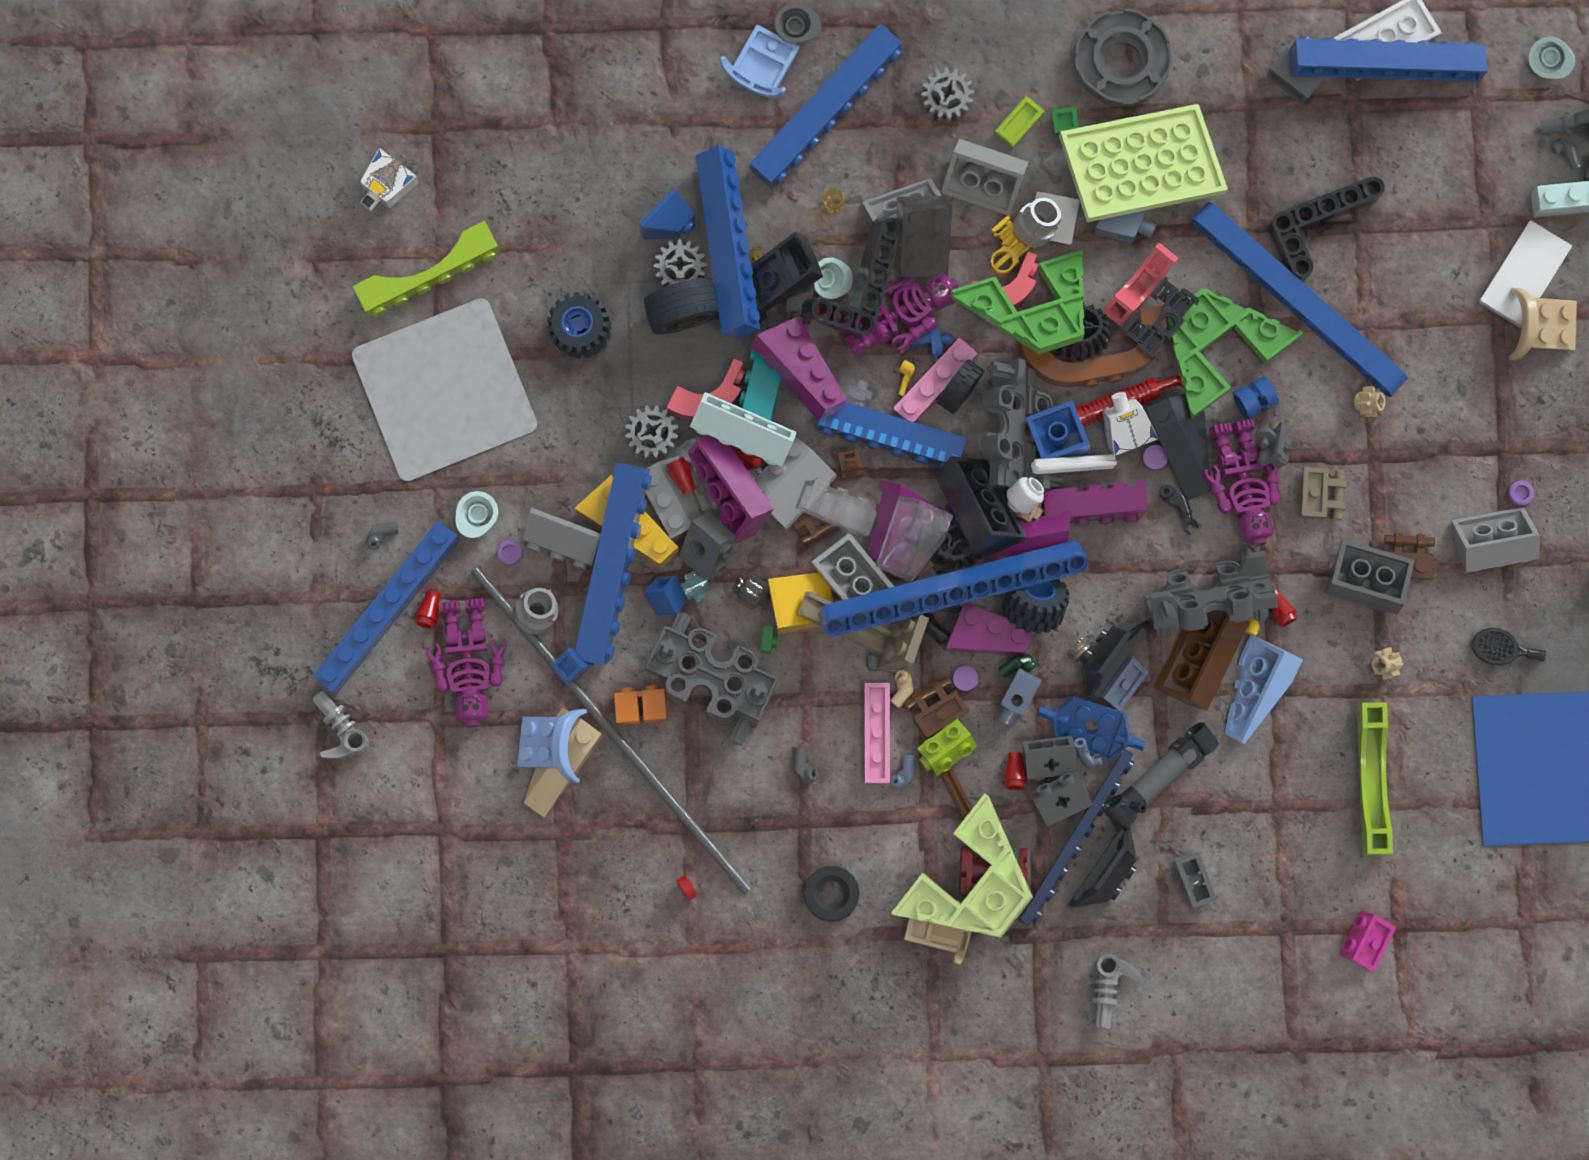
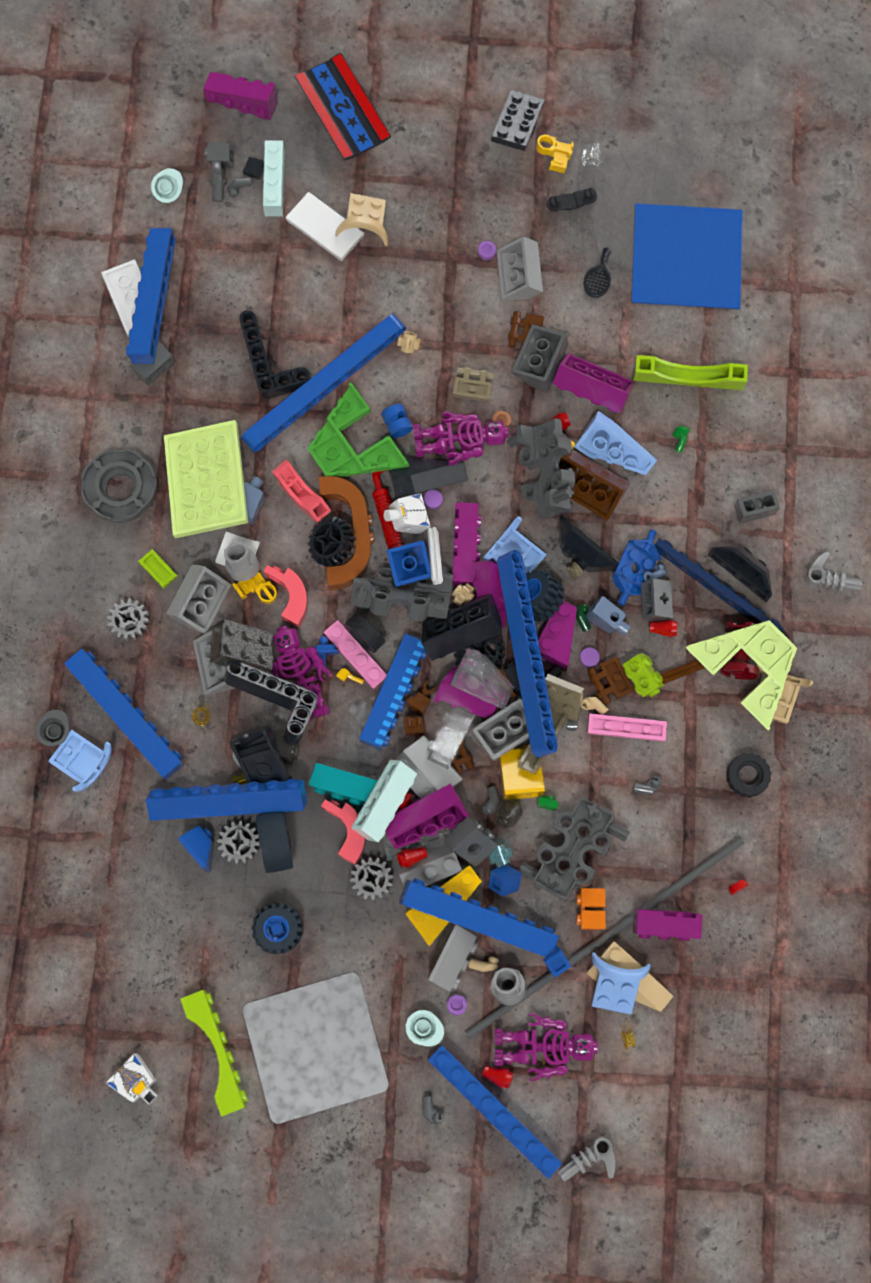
camera: 85 degrees left, 5 degrees down
magenta wedge [750,317,847,421] -> none
light aqua piece [812,257,853,299] -> none
sand blue arm [890,755,915,790] -> none
bright green wing [950,250,1084,354] -> none
white head [1007,477,1044,514] -> none
dark grey brick [1032,771,1093,827] -> none
green plate [1051,107,1079,136] -> none
sand blue plate [1099,656,1148,711] -> none
piece [1102,722,1219,830] -> none
black piece [1122,276,1199,360] -> none
black arm [1160,485,1199,535] -> none
dark grey hips [1254,422,1291,469] -> none
dark pink bracket [1339,911,1396,973] -> none
tan gear [1371,647,1403,680] -> none
none -> reddish brown piece [406,681,436,716]
none -> tan arm [469,956,499,972]
none -> dark grey arm [482,786,500,815]
none -> light blue piece [484,516,547,573]
none -> nougat tile [492,411,511,428]
none -> magenta slope [553,353,635,413]
none -> clear yellow bush [621,1029,636,1049]
none -> magenta wedge [633,909,703,941]
none -> green plate [672,426,690,453]

